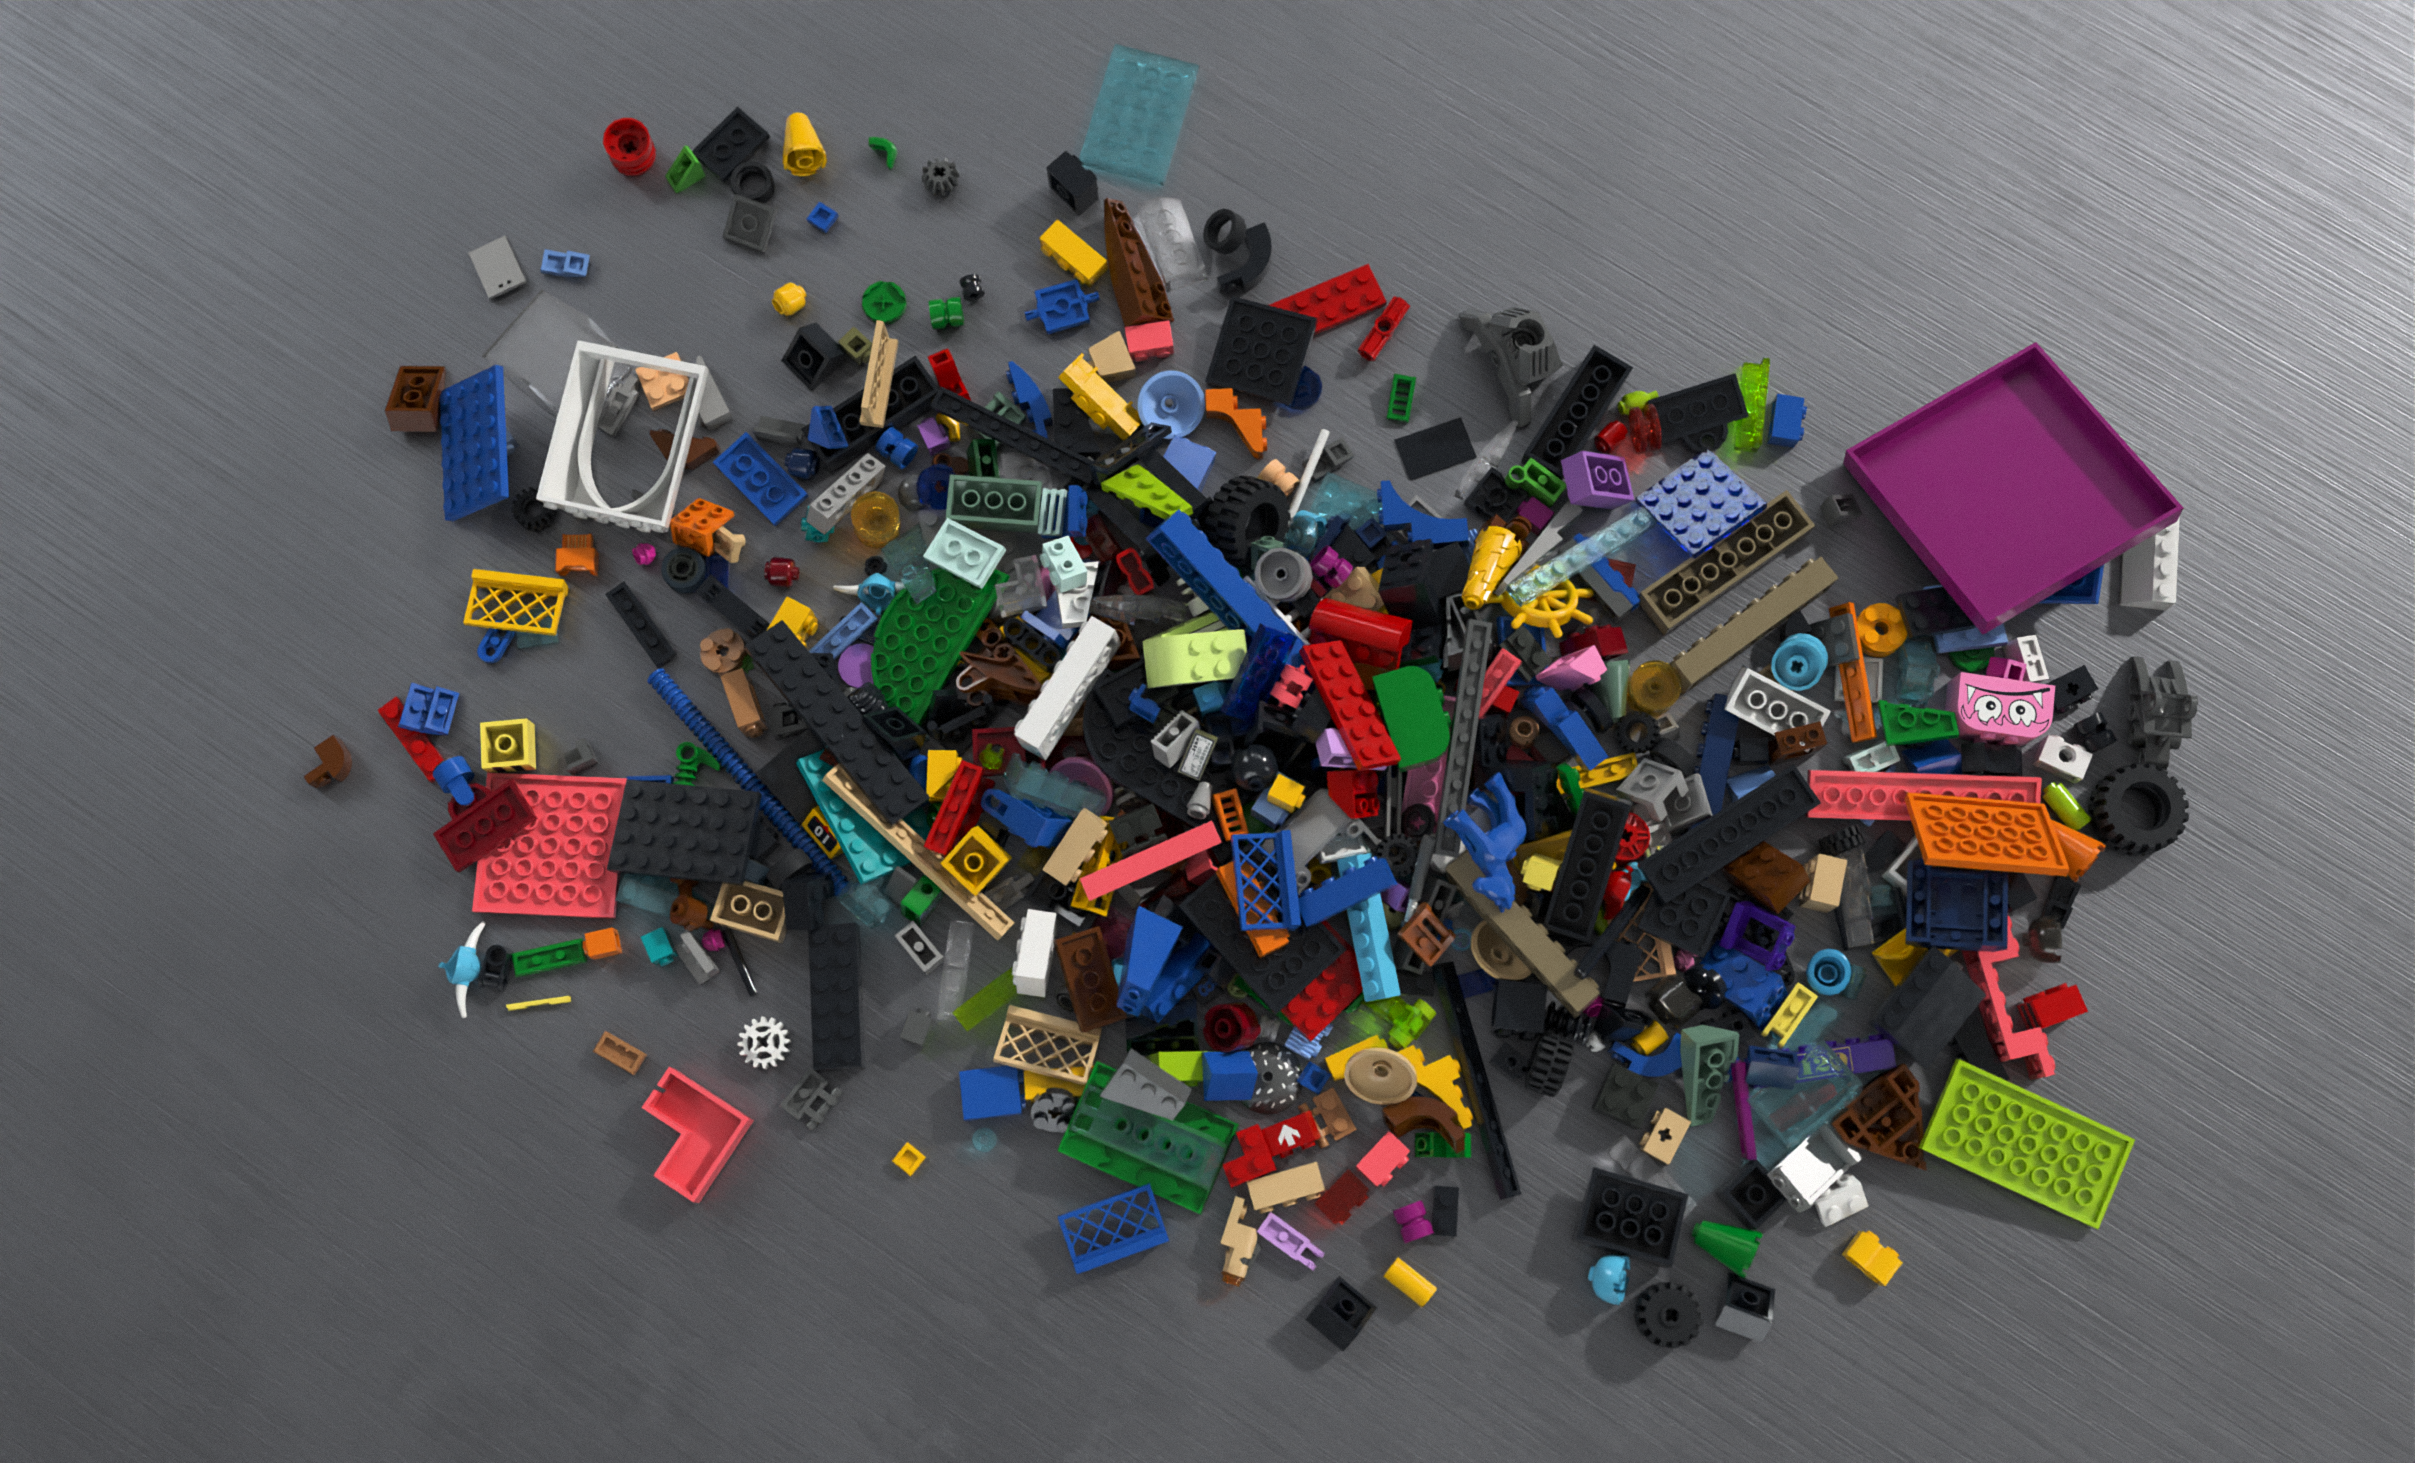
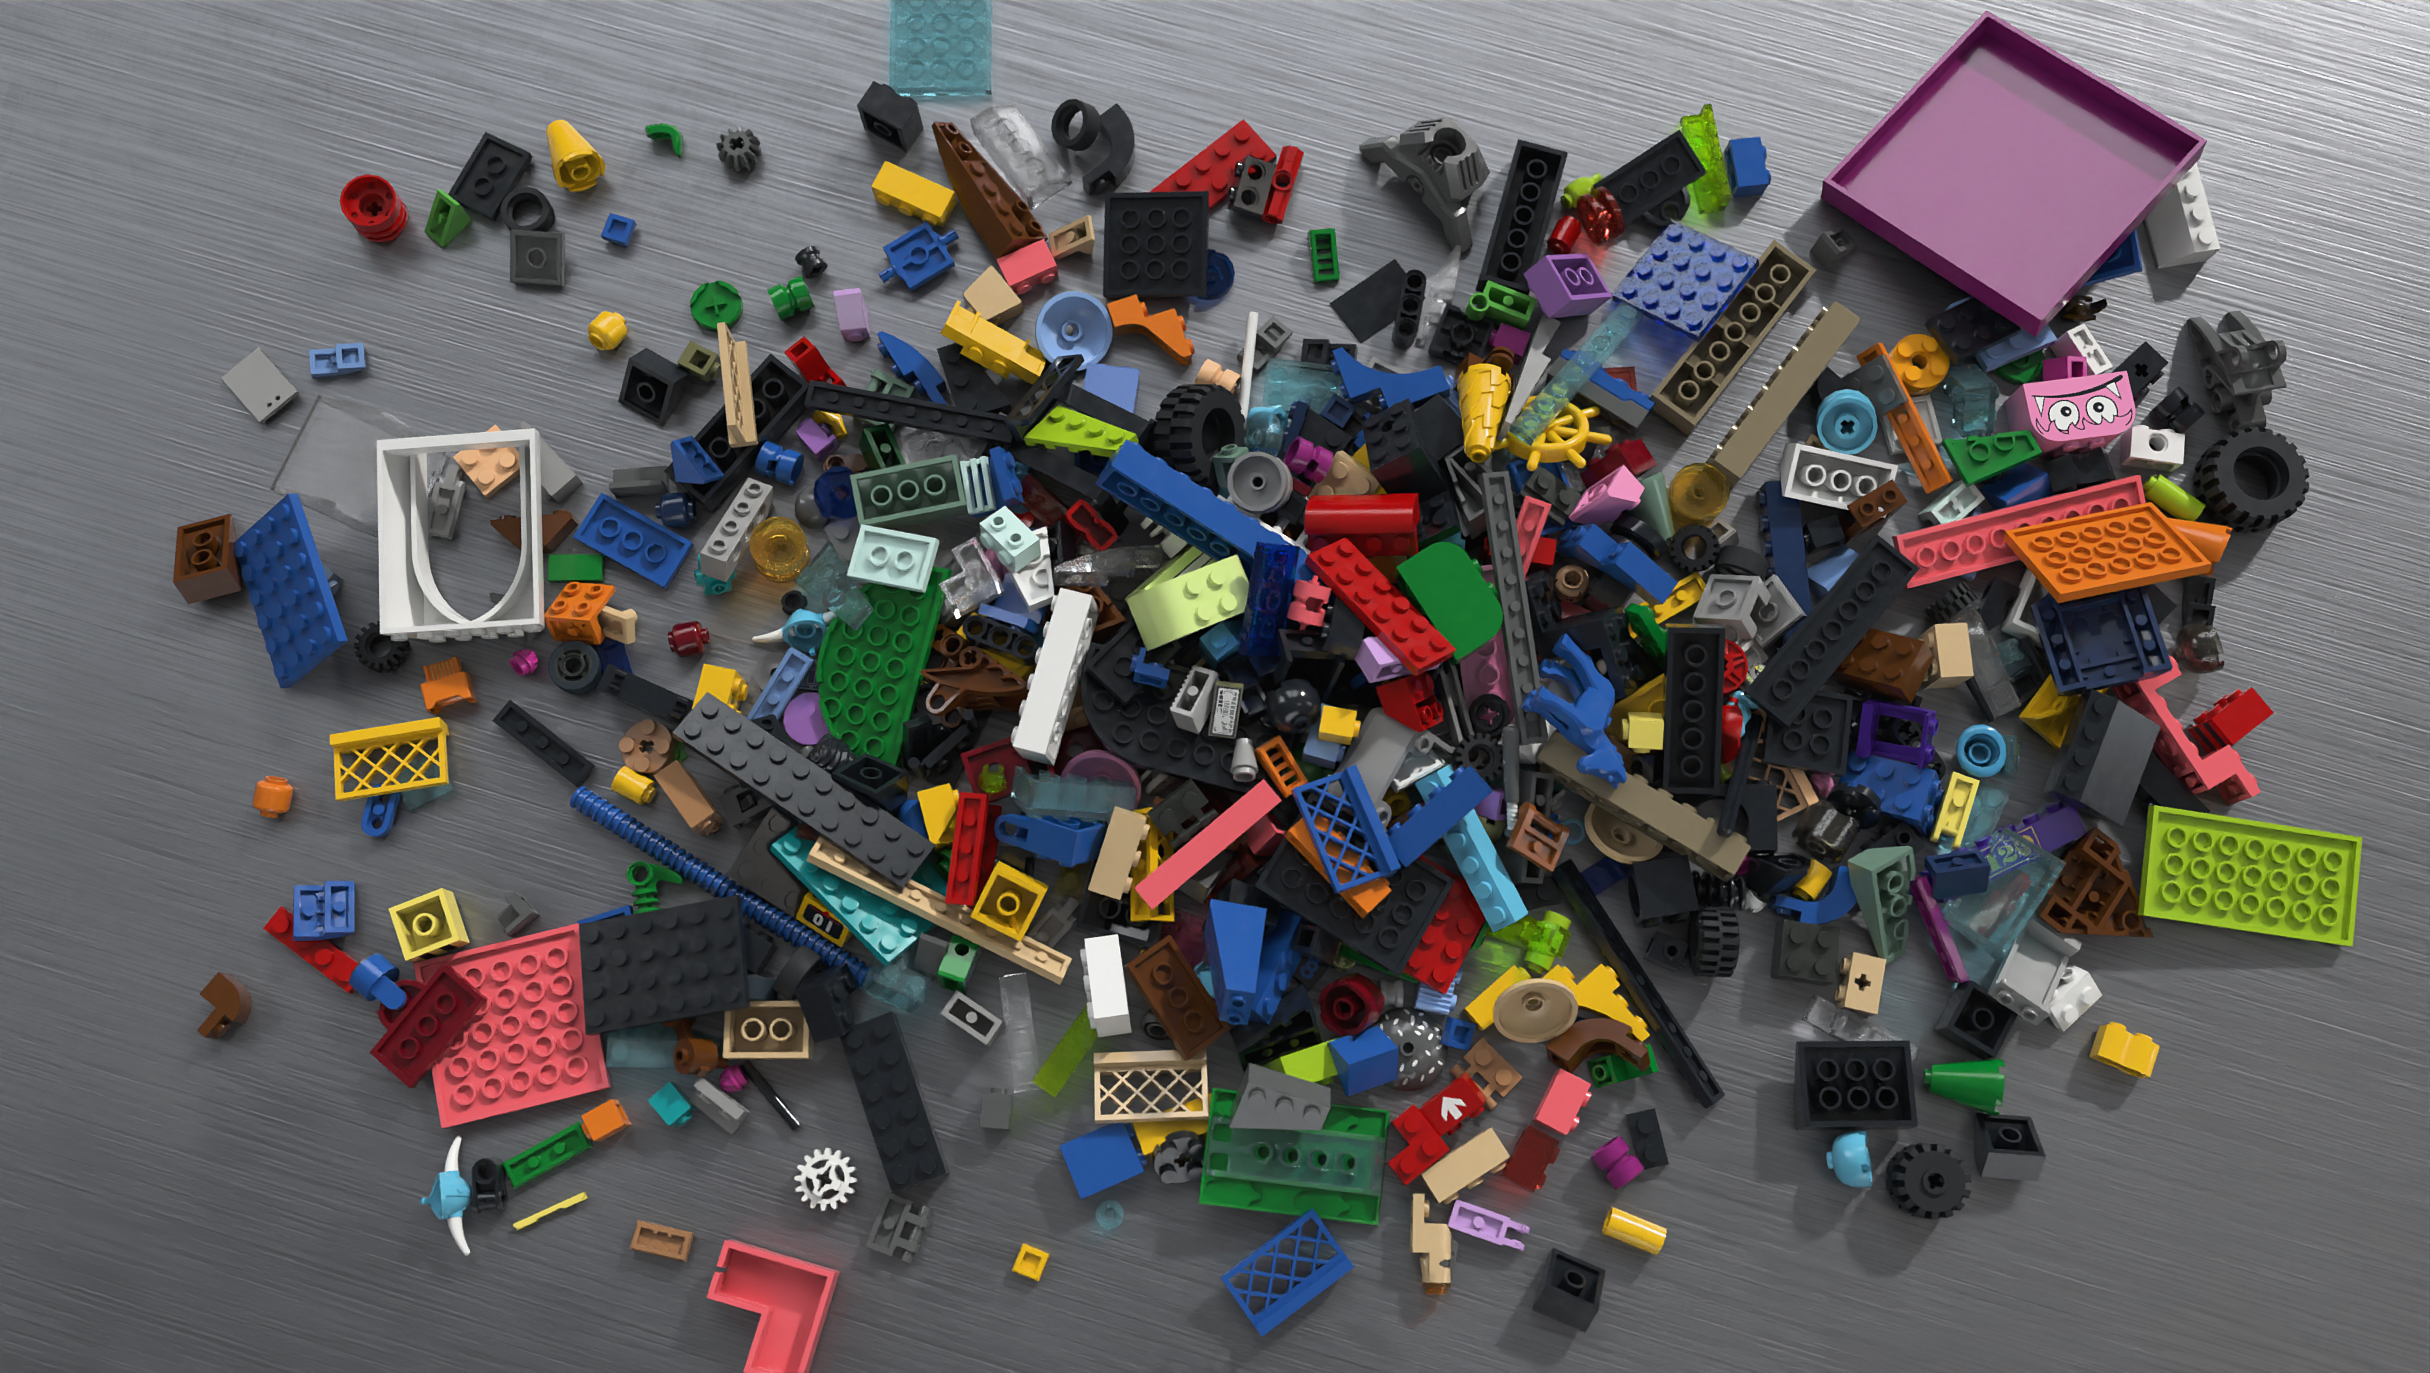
camera: 20 degrees left, 0 degrees up
none -> orange head [252,776,293,818]
none -> green tile [548,554,605,583]
none -> yellow brick [611,766,656,806]
none -> lavender slope [833,288,870,342]
none -> tan slope [1049,215,1095,260]
none -> black brick [1226,155,1276,218]
none -> black slope [1300,339,1358,371]
none -> black beam [1392,270,1427,349]
none -> dark brown piece [2060,295,2107,323]

